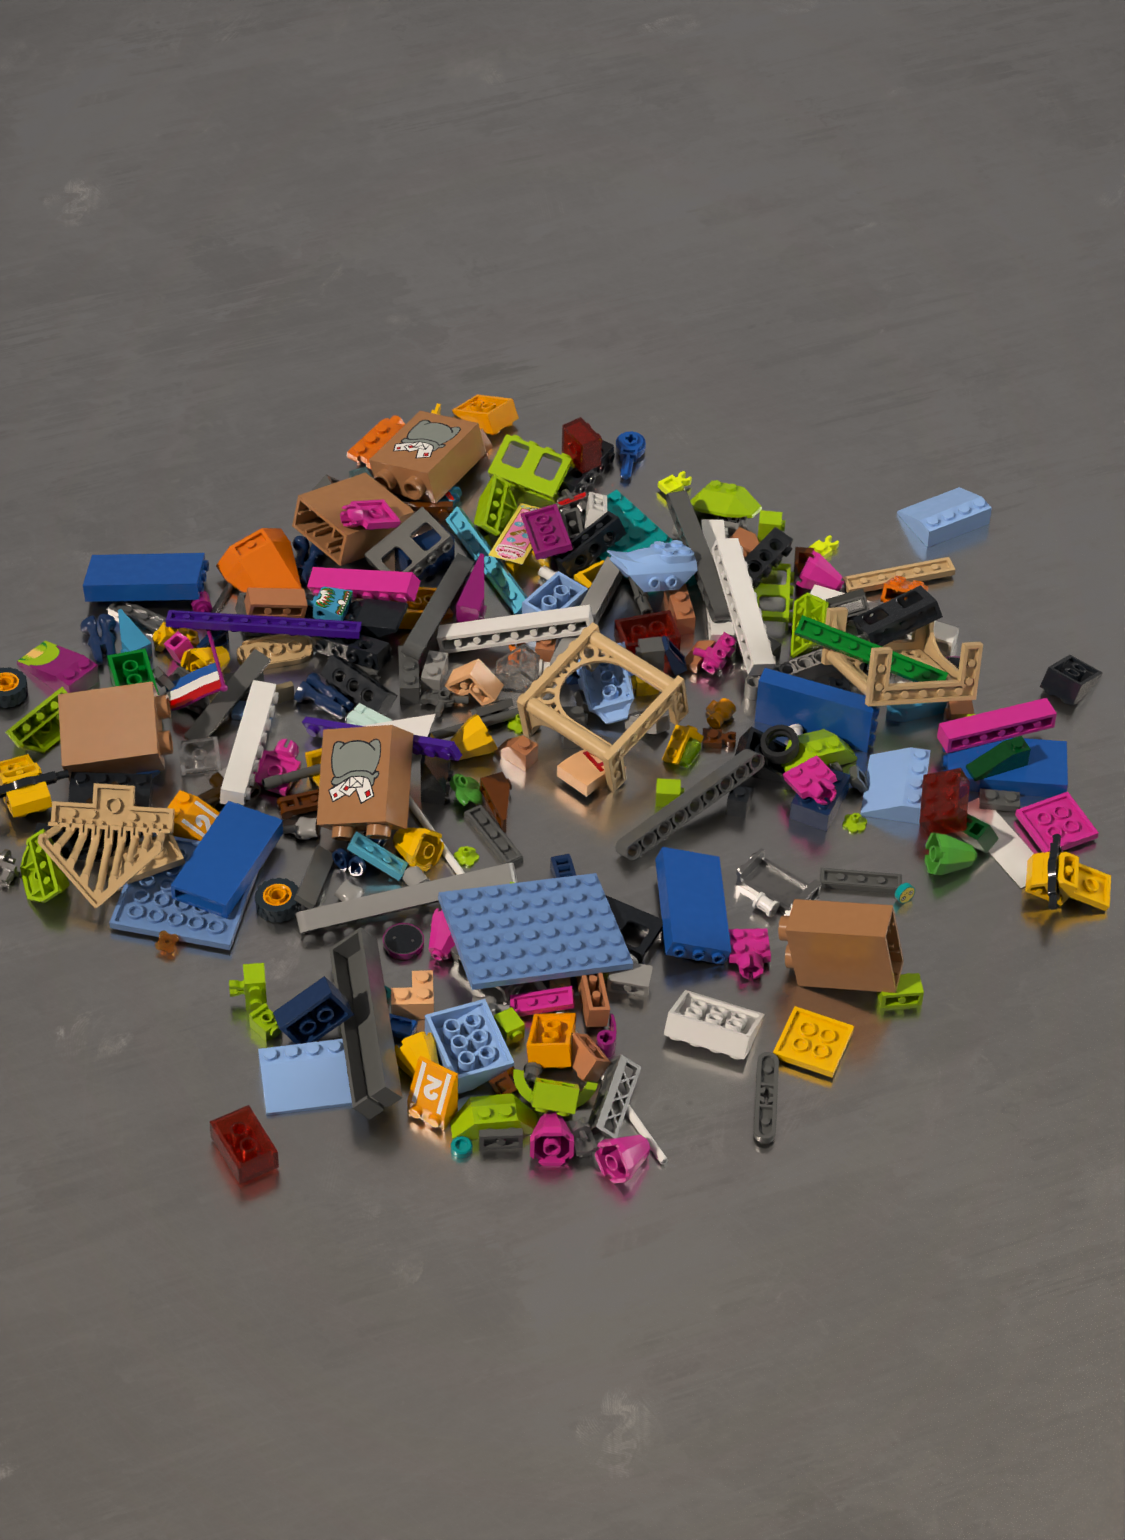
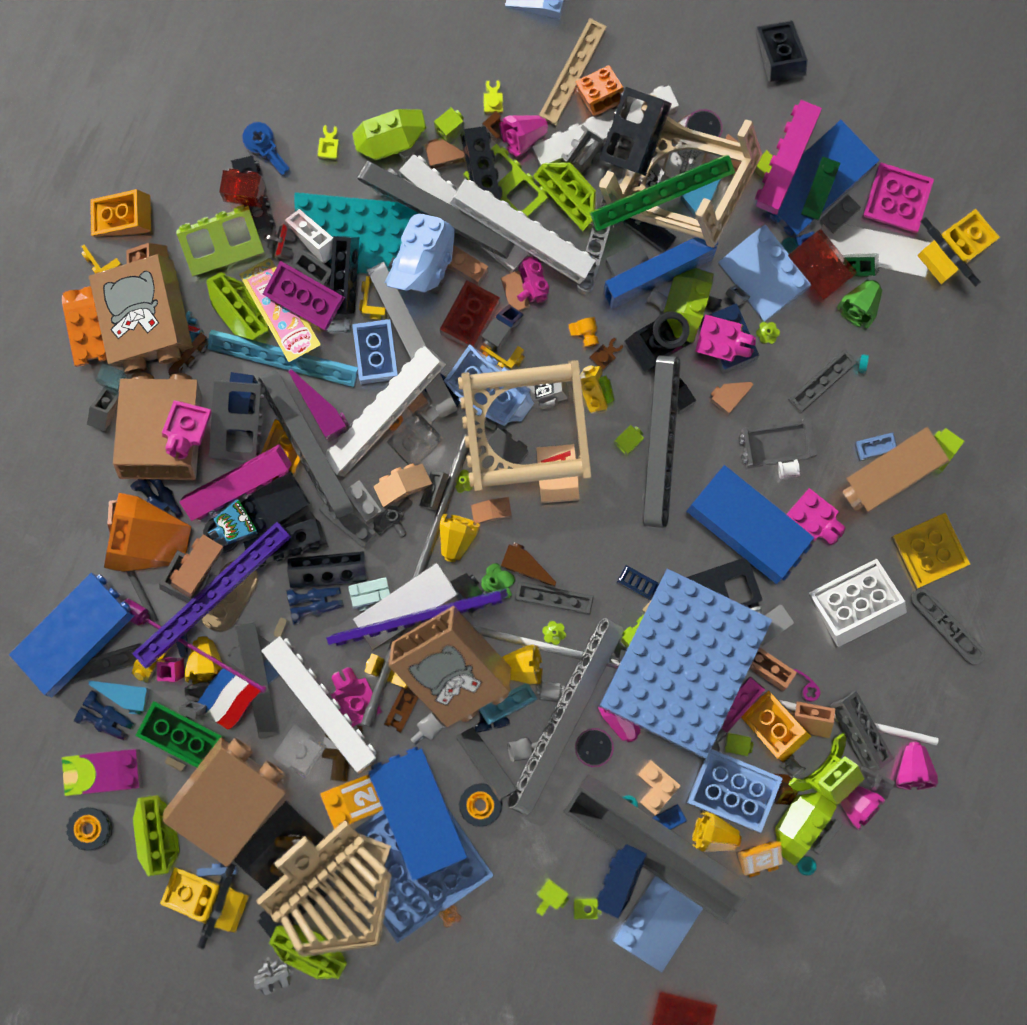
camera: 45 degrees left, 35 degrees up
none -> medium blue plate [197,863,239,877]
none -> nougat slope [710,382,754,416]

